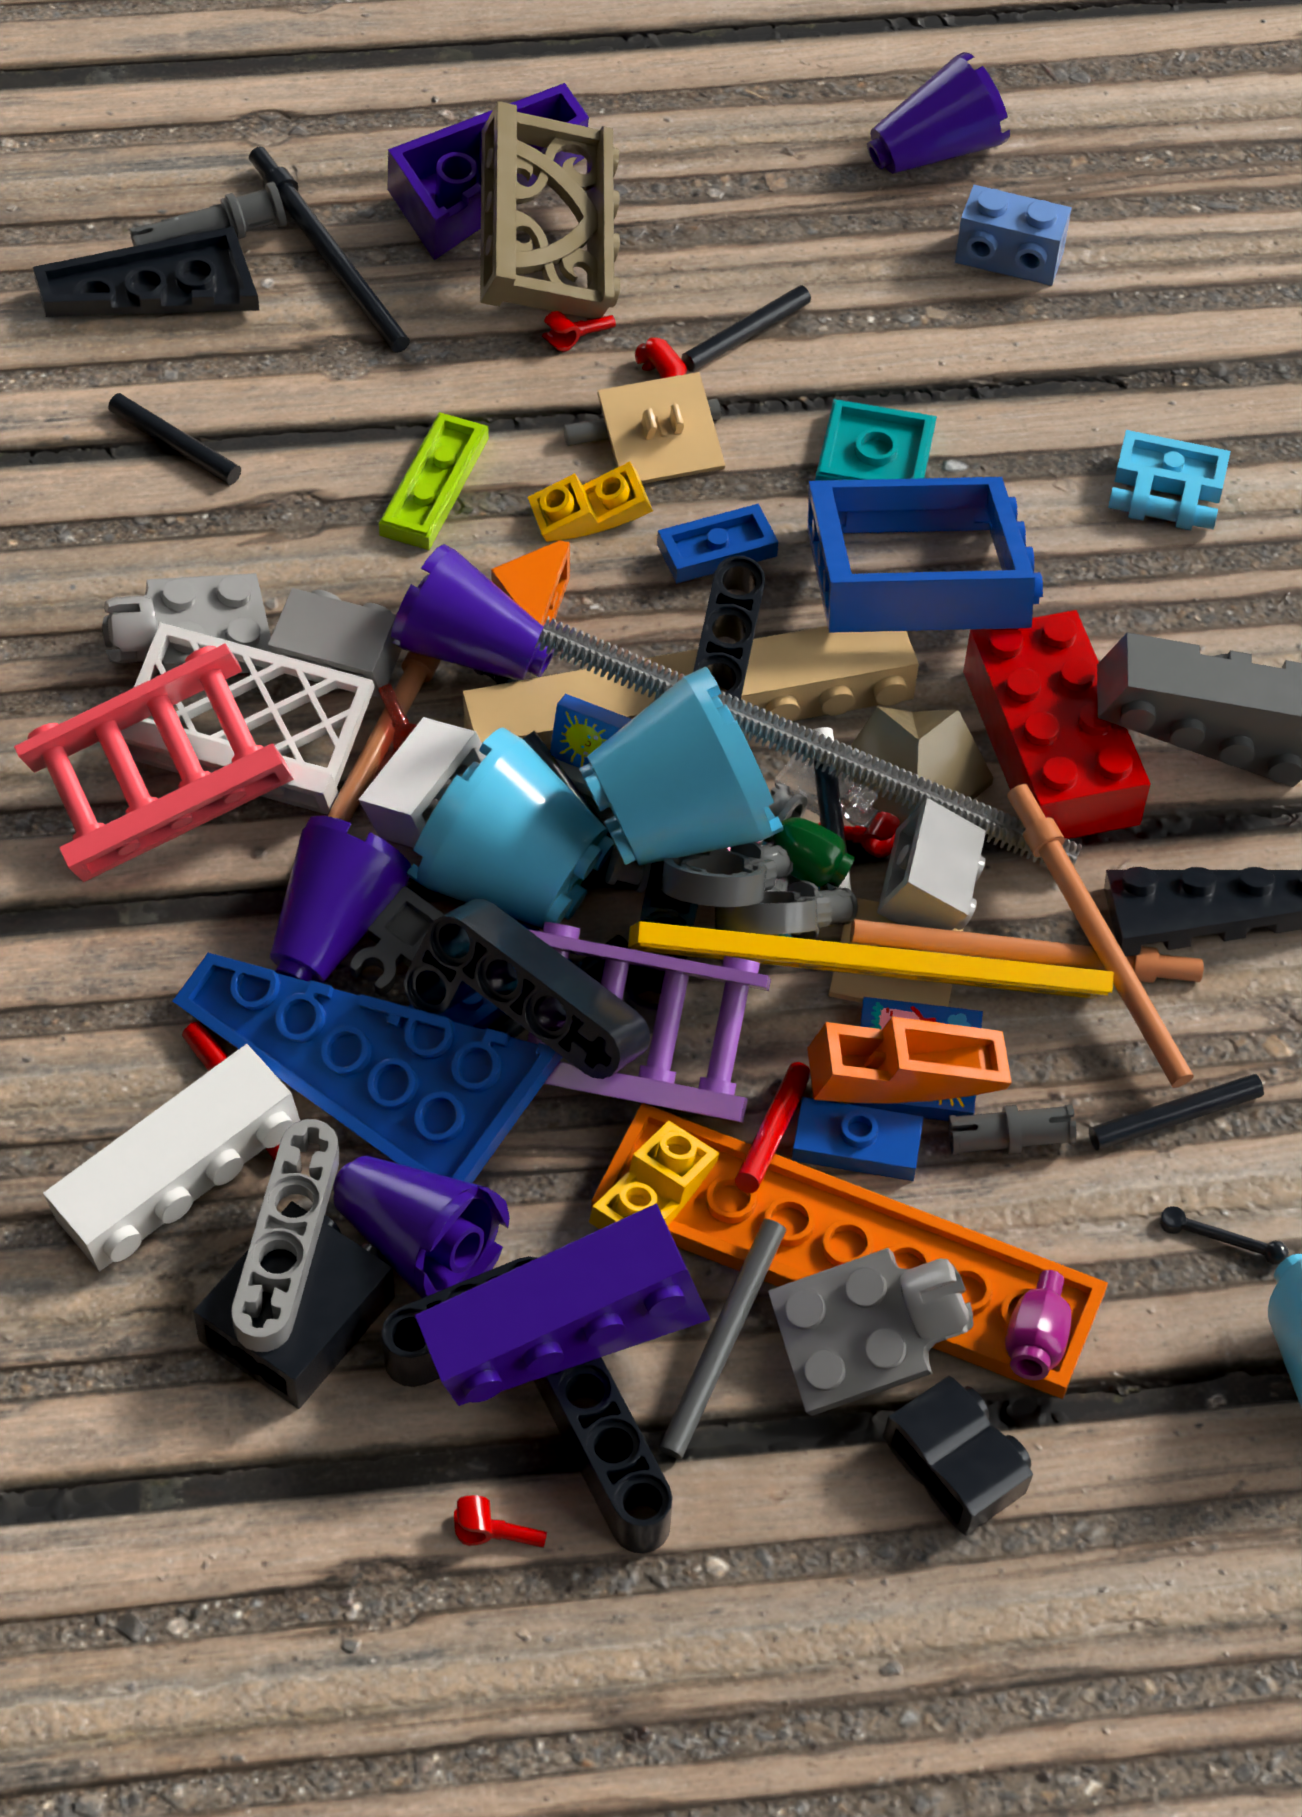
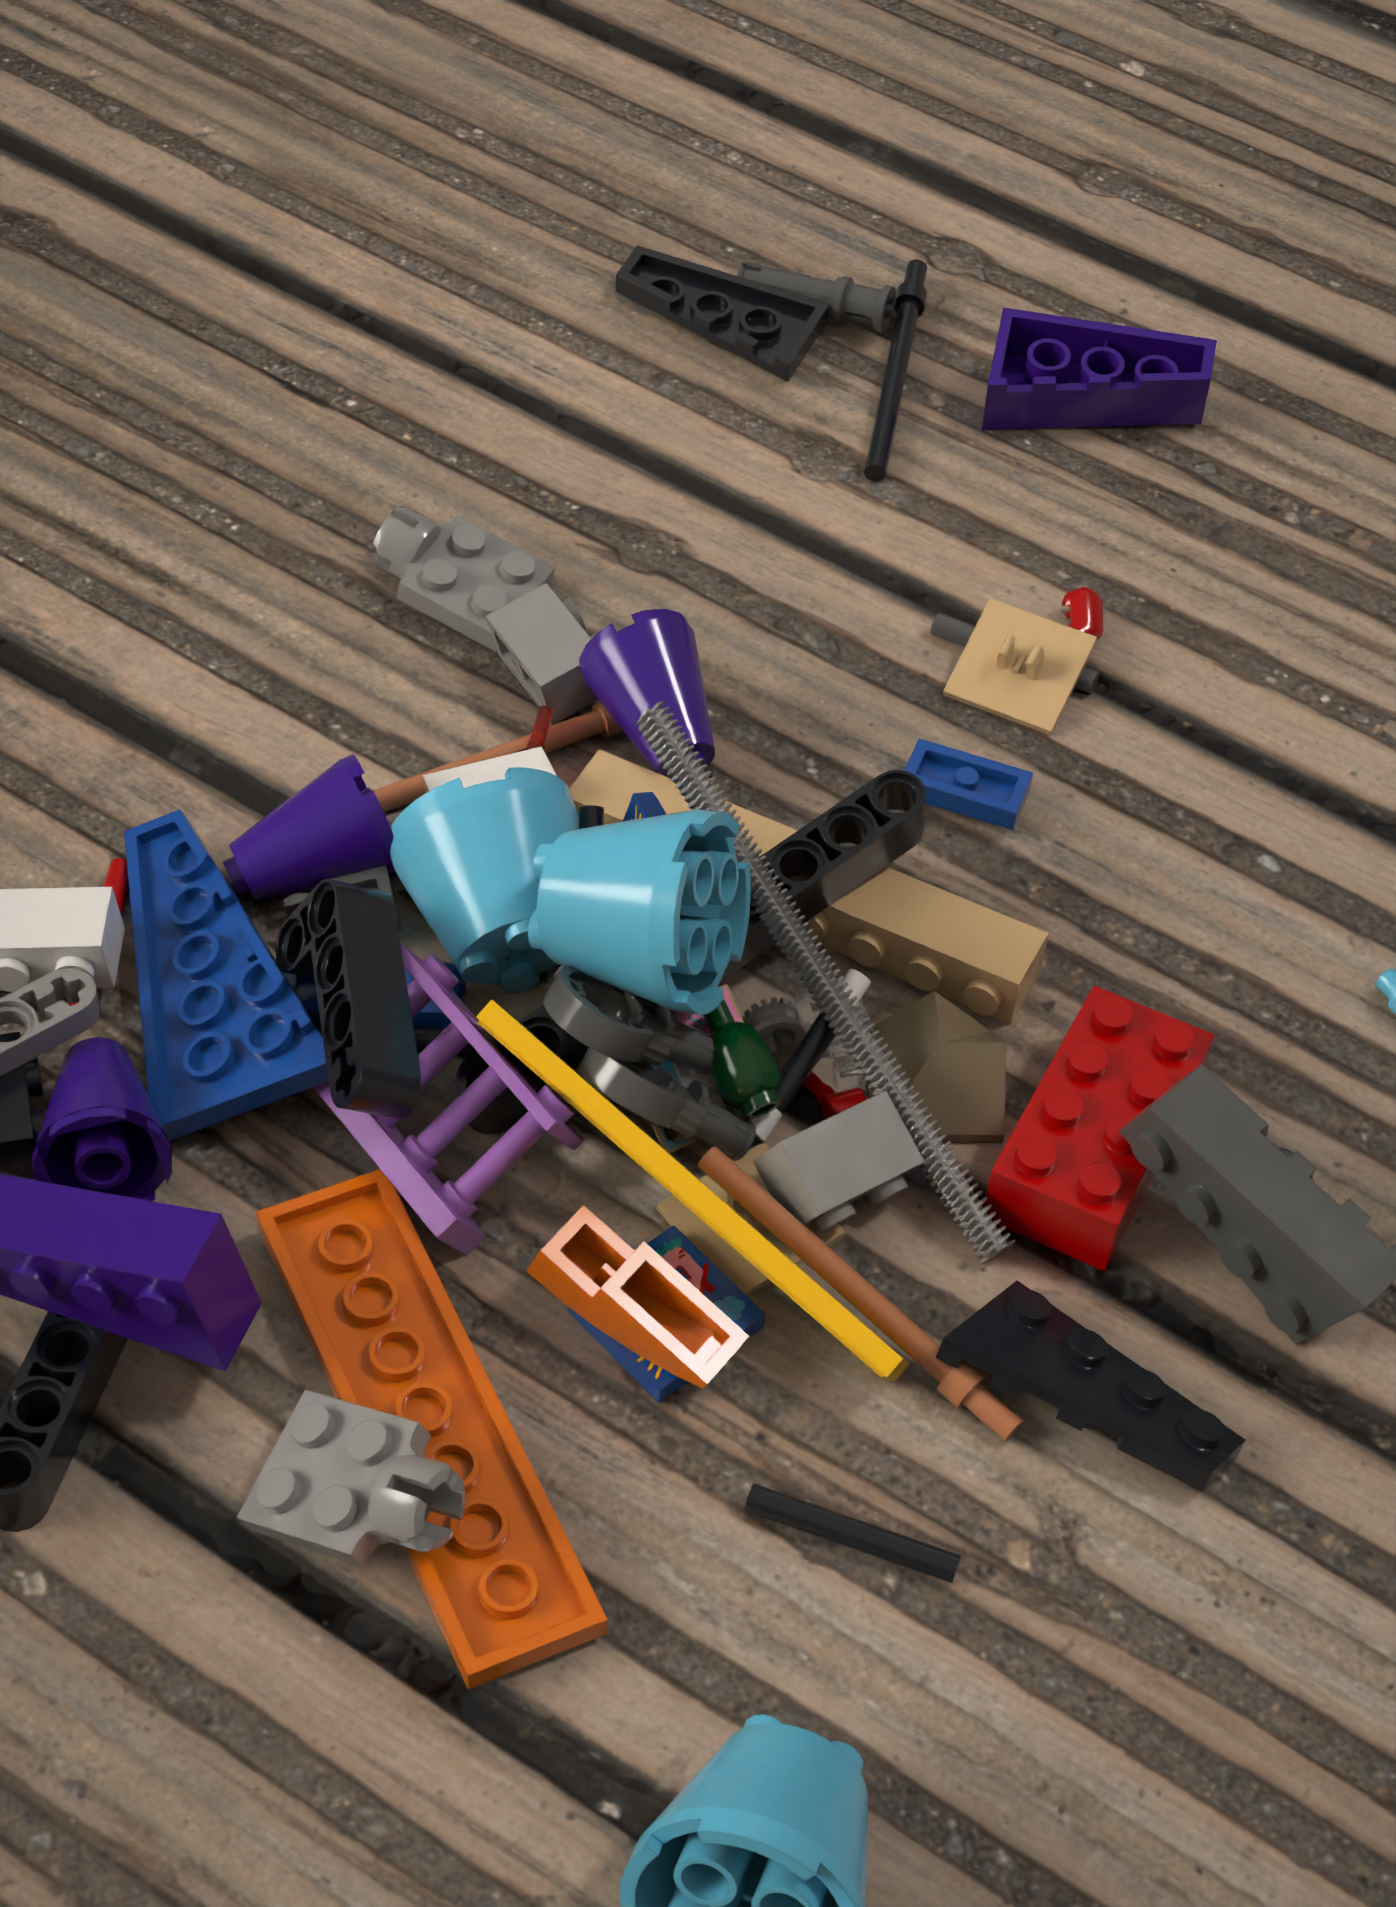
camera: 40 degrees right, 5 degrees down
coral fence [14,643,294,882] -> none
black bar [108,393,241,485] -> none
white fence [121,622,375,815] -> none
lime tile [379,412,489,550] -> none
dark tan fence [480,101,620,320] -> none
orange slope [491,540,570,626] -> none
yellow slope [527,461,653,542] -> none
red hand [542,311,616,352] -> none
yellow slope [589,1121,719,1229] -> none
dark grey bar [658,1219,786,1459] -> none
black bar [681,285,811,372] -> none
red bar [735,1062,811,1193] -> none
blue plate [792,1097,924,1181] -> none
blue window [807,477,1043,633] -> none
teal tile [815,399,937,481] -> none
black brick [883,1376,1033,1536] -> none
dark grey pin [948,1104,1077,1155] -> none
magenta plant [1005,1270,1071,1380] -> none
nougat bar [1007,784,1194,1088] -> none
black hinge [1160,1206,1289,1265] -> none

